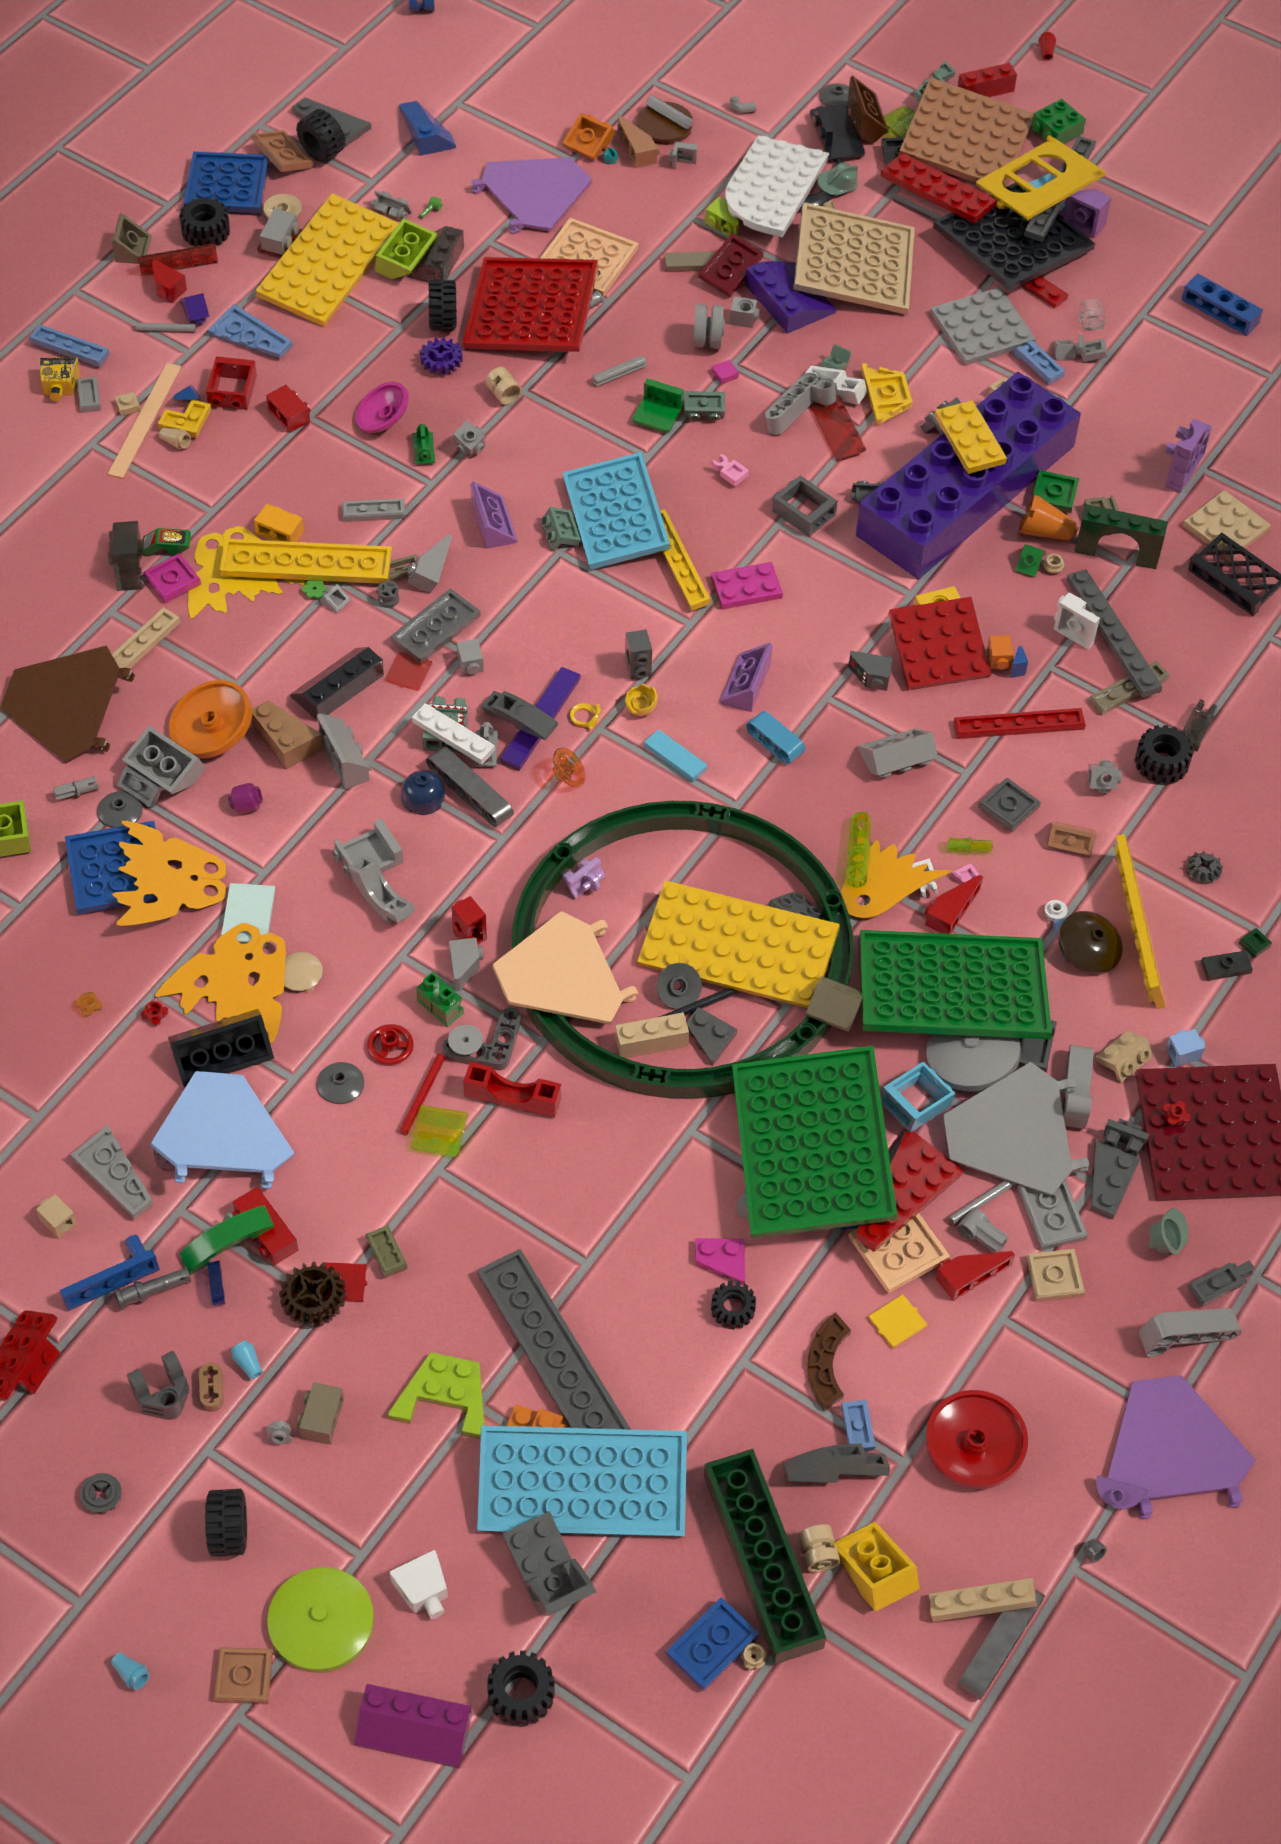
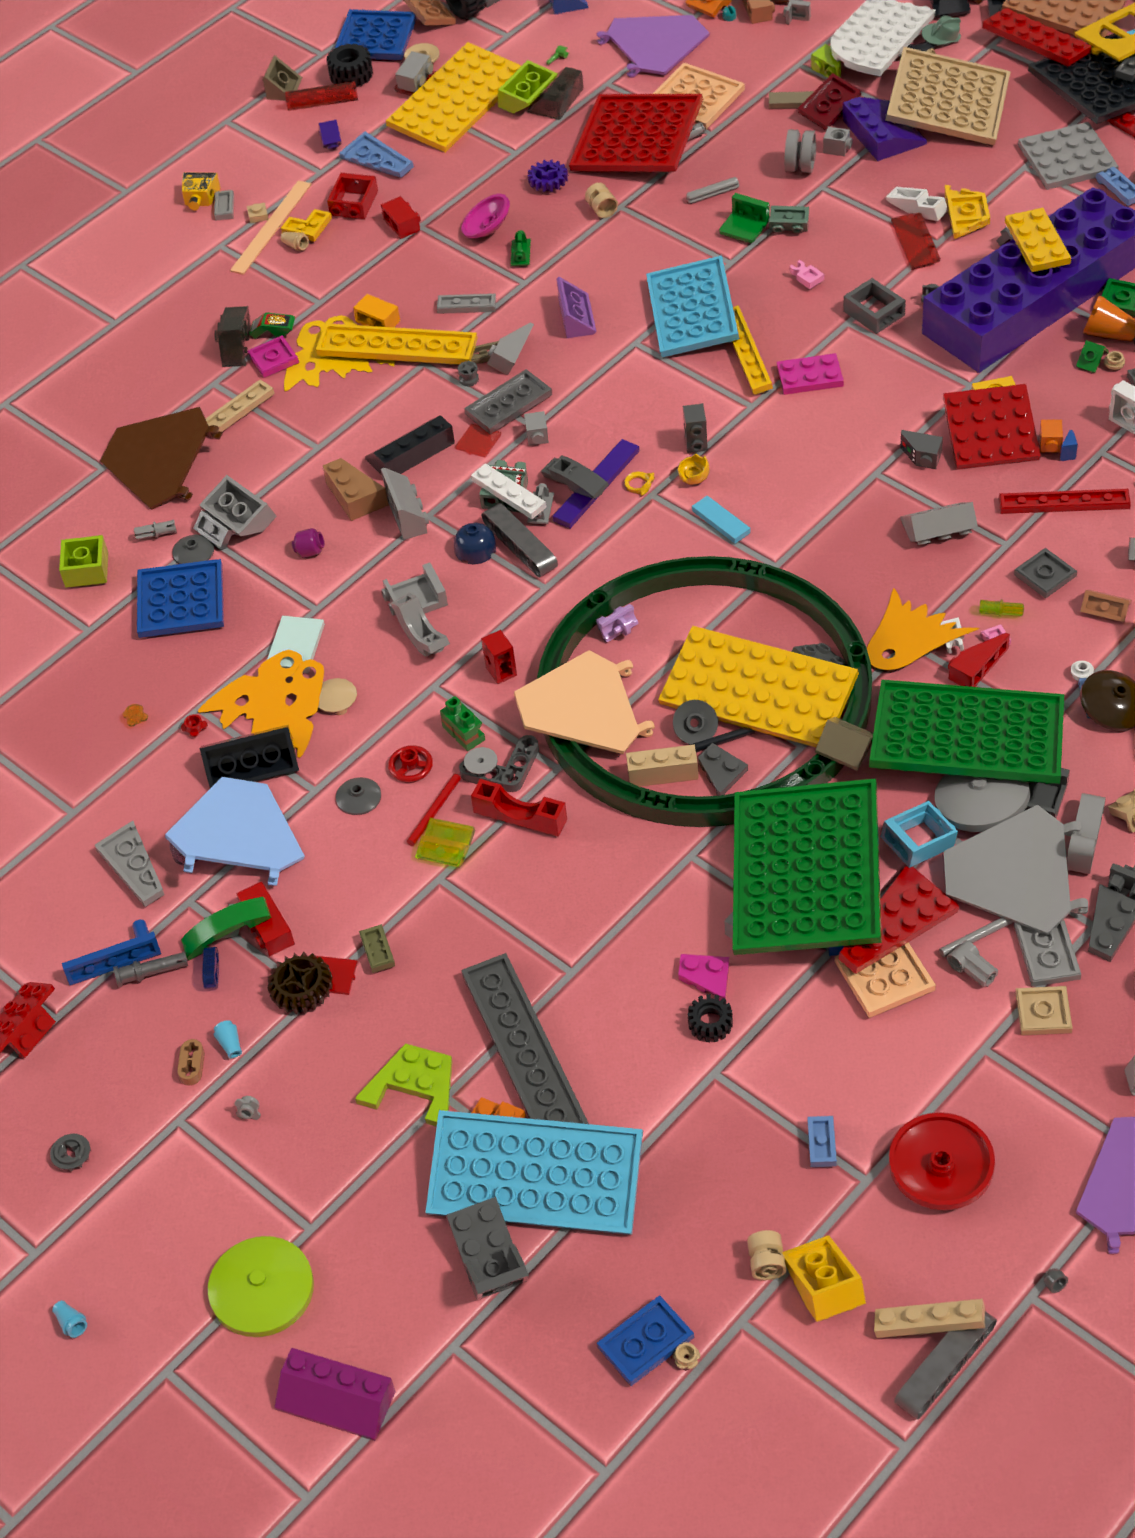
camera: 15 degrees right, 5 degrees down
medium blue plate [29,324,110,367] -> none
tan brick [36,1194,77,1239] -> none
light orange piece [112,821,226,926] -> none
dark grey piece [126,1350,190,1420] -> none
light grey bar [135,323,196,332] -> none
red slope [152,260,187,303] -> none
orange dish [169,680,253,759] -> none
blue slope [174,385,200,400] -> none
black tyre [205,1488,247,1557] -> none
nougat tile [214,1647,273,1704] -> none
dark tan brick [297,1382,344,1445] -> none
bright green plant [302,580,327,598] -> none
light grey slope [319,584,351,613] -> none
light grey hinge [371,190,412,220] -> none
white torso [390,1550,448,1619] -> none
black tyre [428,280,457,330] -> none
light grey slope [449,938,483,992] -> none
light grey brick [453,420,485,457] -> none
black tyre [487,1650,555,1727] -> none
sand green bracket [541,507,582,551] -> none
clear orange piece [553,747,585,788] -> none
dark green brick [704,1449,826,1665] -> none
dark pink tile [712,360,739,384] -> none
medium lavender slope [720,643,773,712] -> none
dark azure beam [746,711,806,764] -> none
light grey beam [765,373,837,435] -> none
dark grey slope [783,1444,890,1484] -> none
reddish brown tile [807,1312,851,1411] -> none
sand green bracket [820,344,852,371] -> none
clear neon green beam [846,812,872,888] -> none
yellow piece [868,1294,928,1349] -> none
red slope [936,1251,1015,1301] -> none
medium lavender plate [1096,1475,1148,1509] -> none

